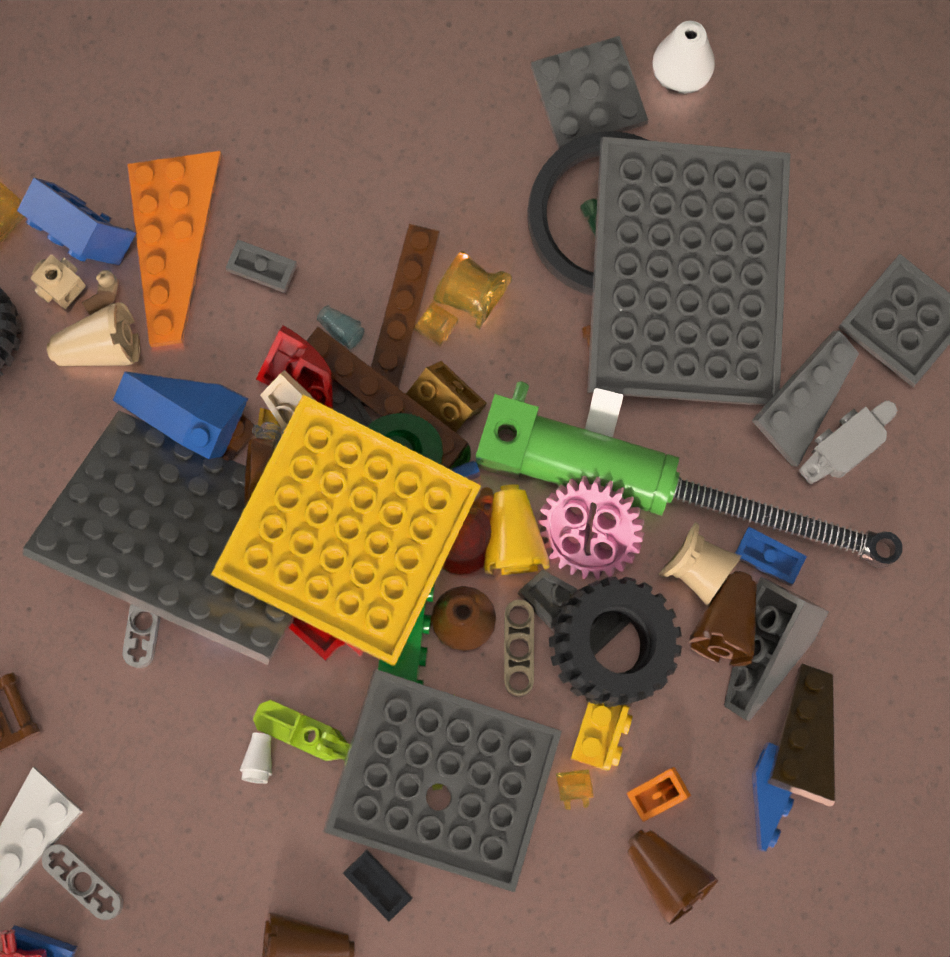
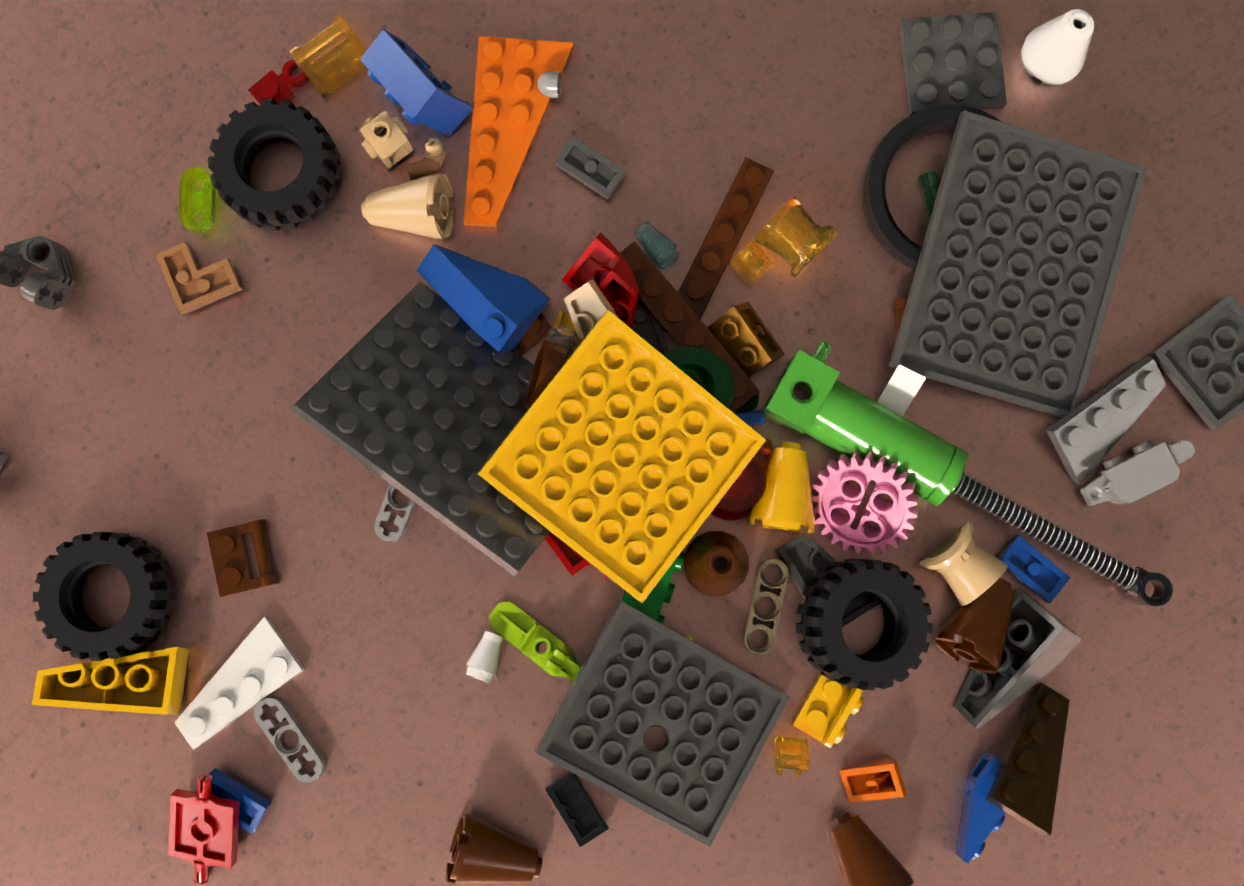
camera: 10 degrees right, 5 degrees up
none -> light grey hinge [537,71,561,98]

